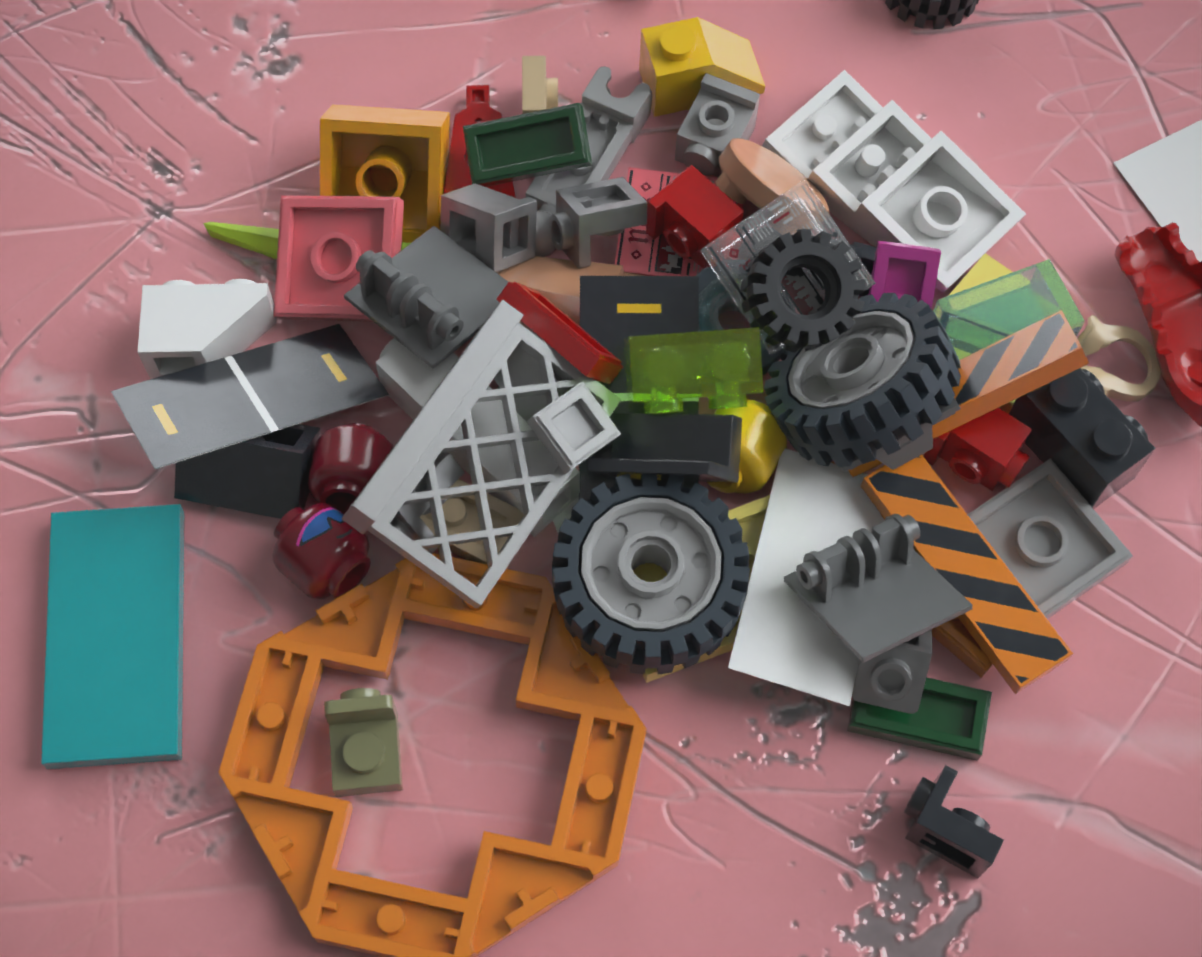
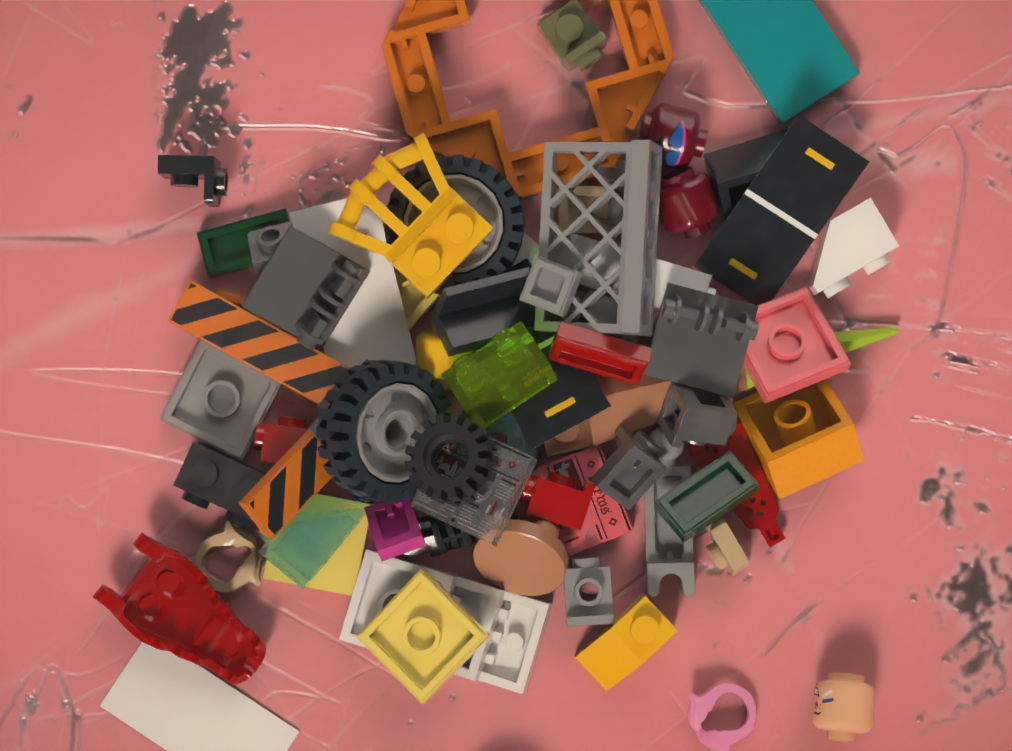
camera: 160 degrees right, 20 degrees up
none -> yellow plate [328,133,494,298]
none -> light yellow tile [356,568,491,704]

